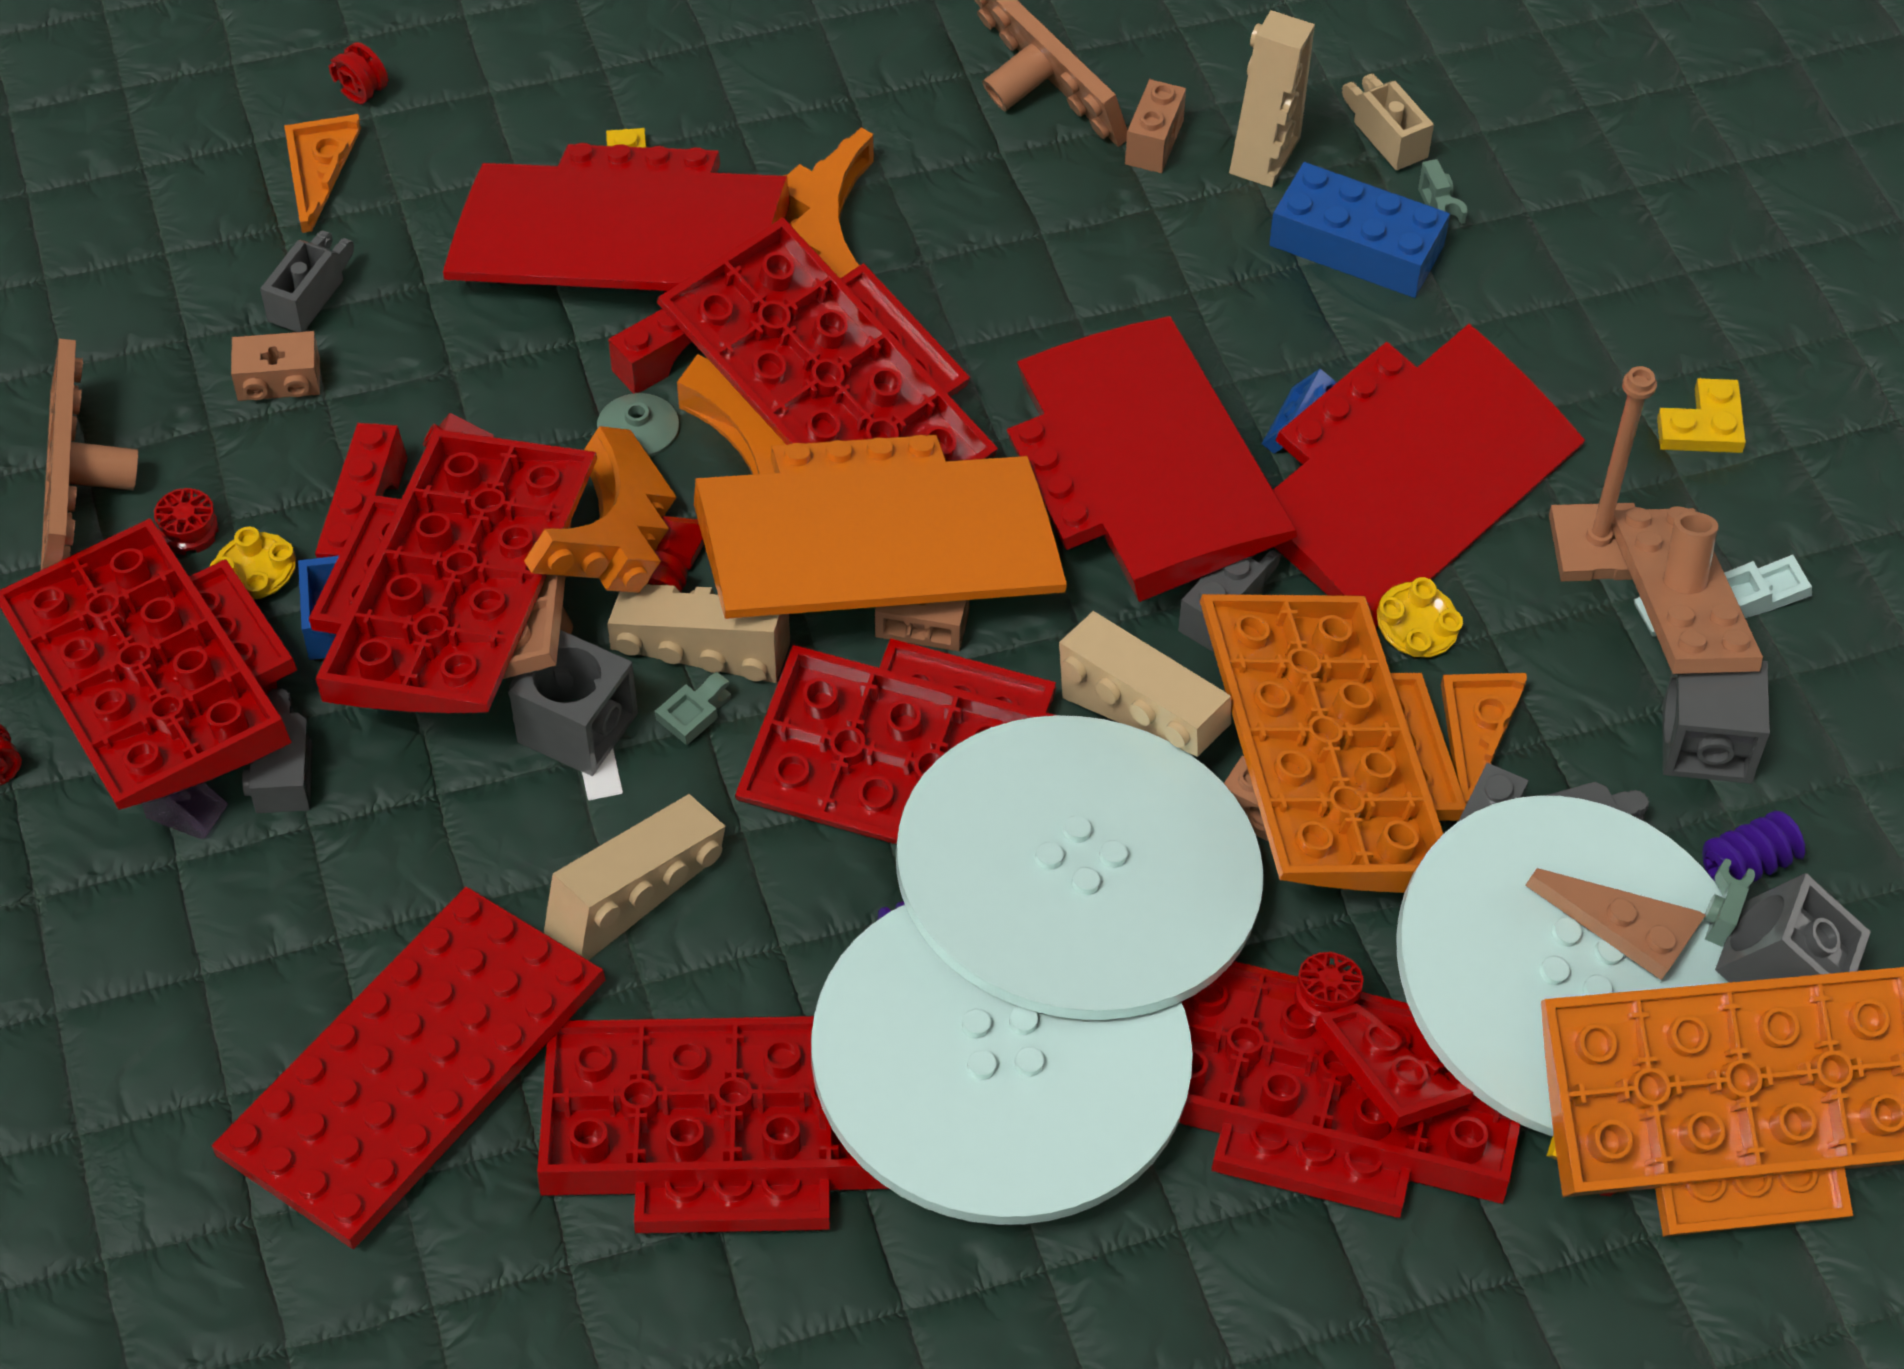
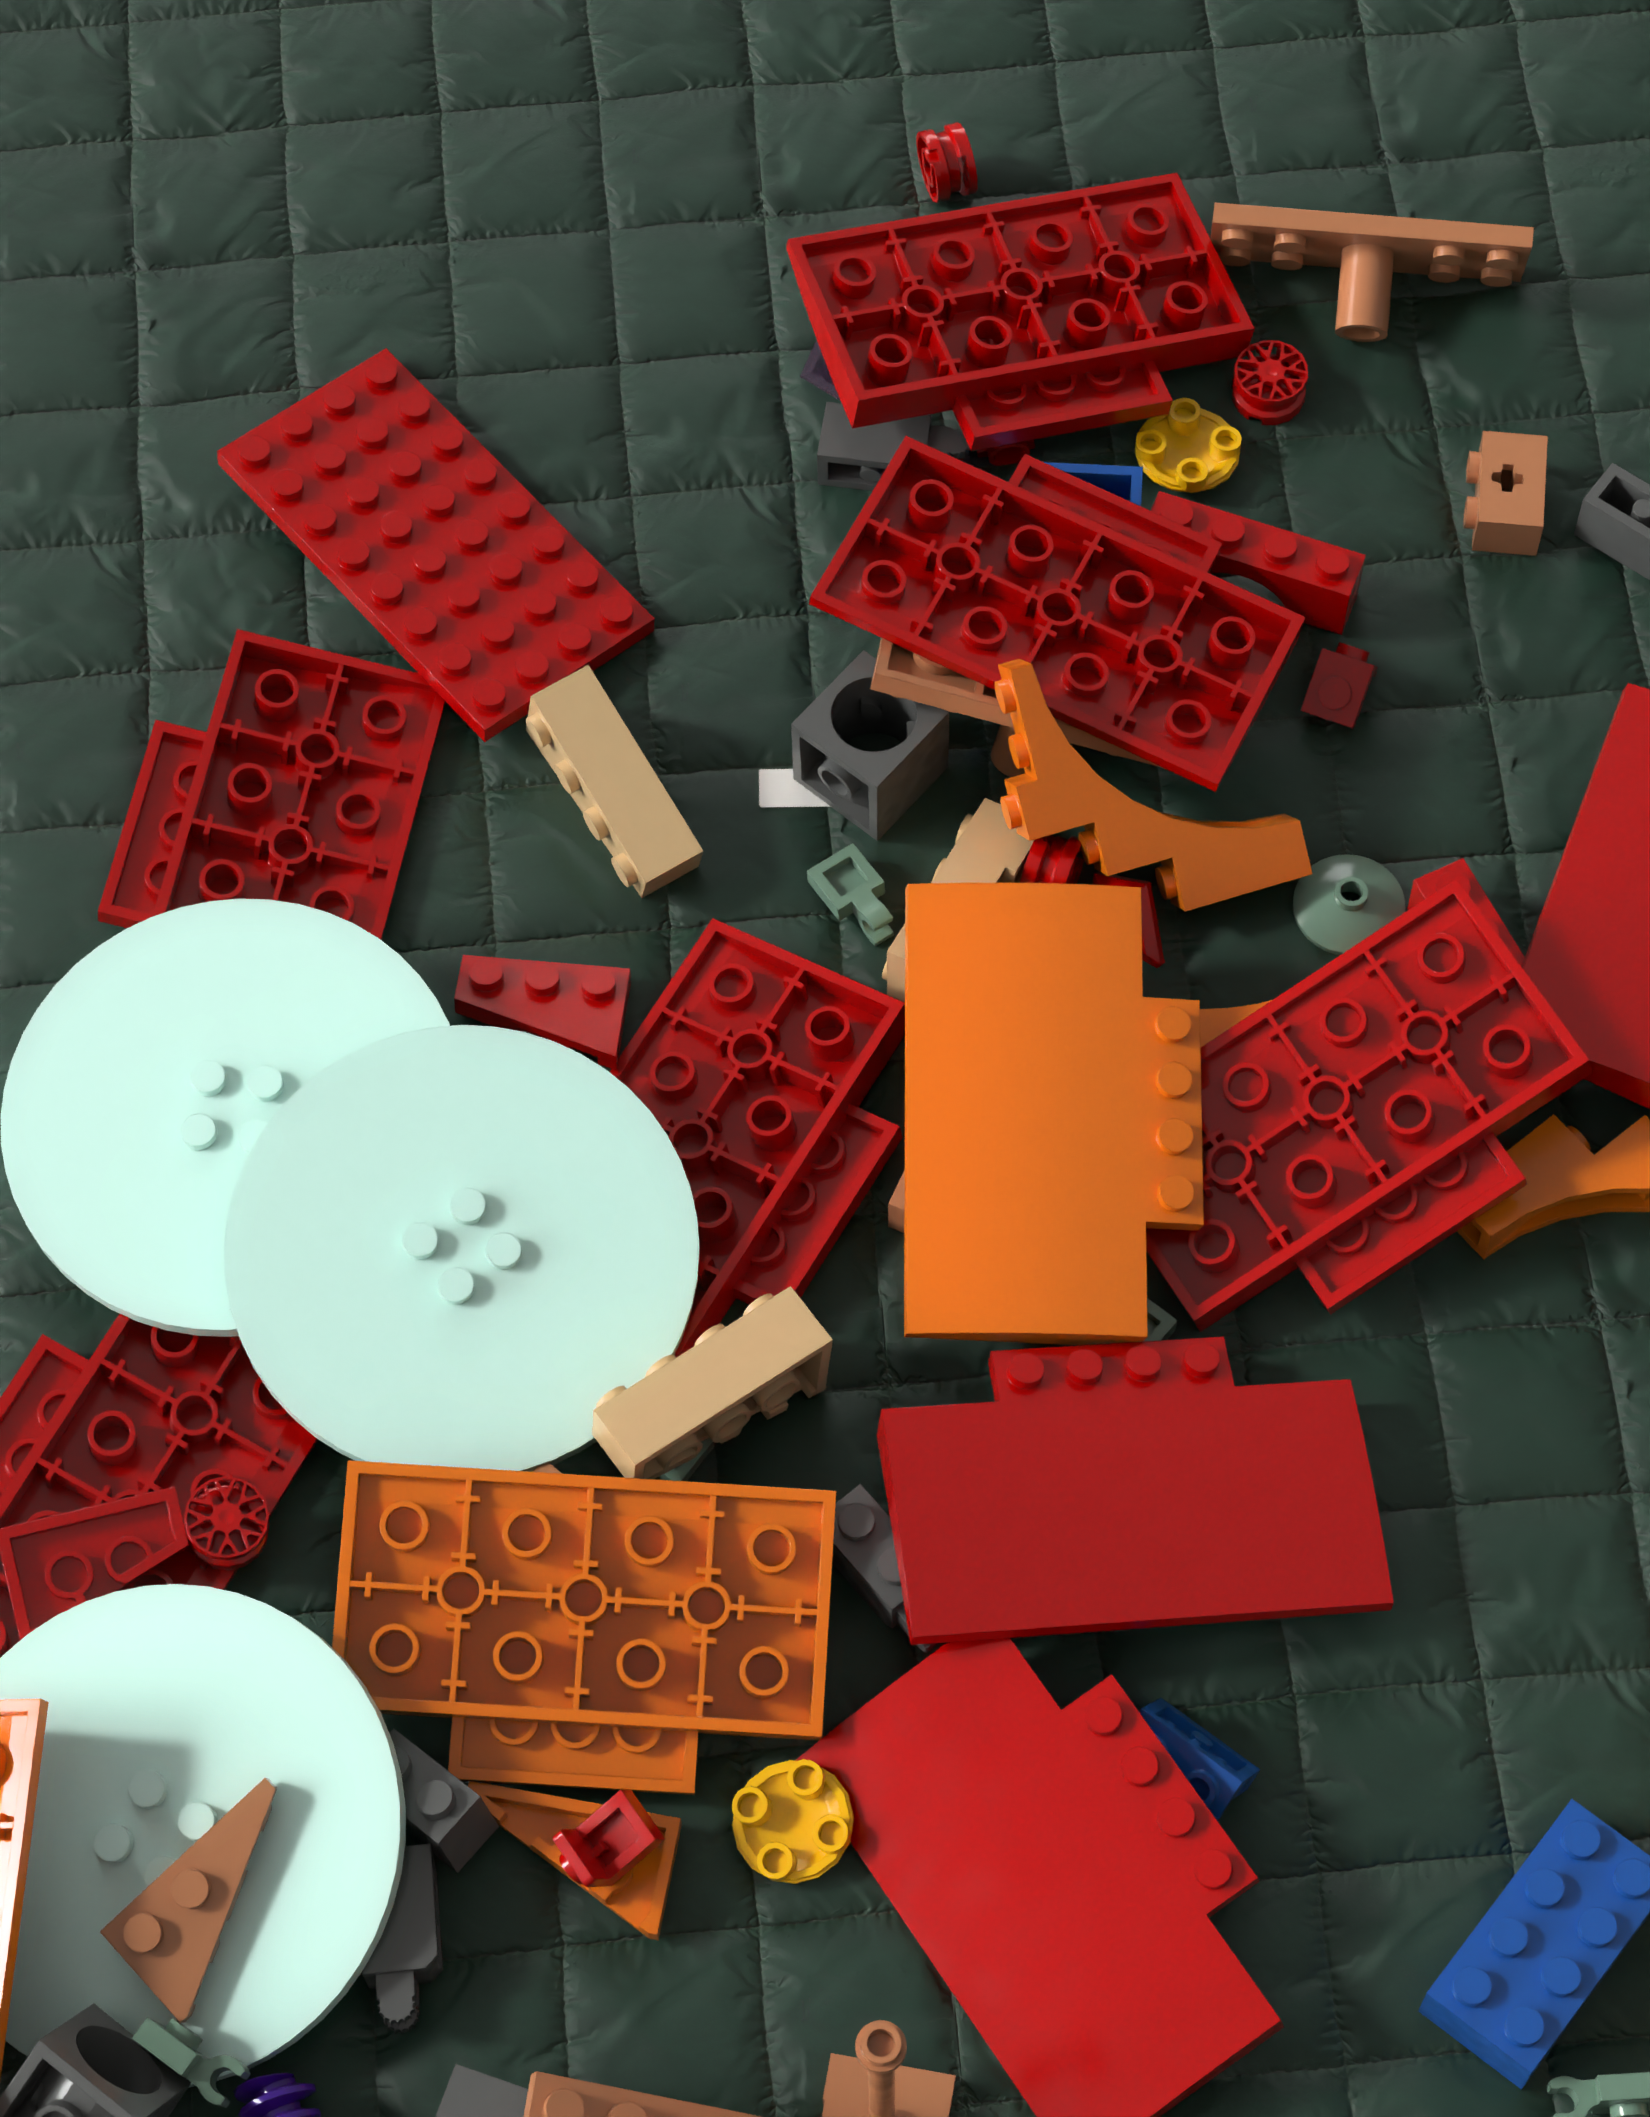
camera: 105 degrees right, 10 degrees up
none -> red wing [454,955,631,1070]
none -> red bracket [552,1789,666,1887]

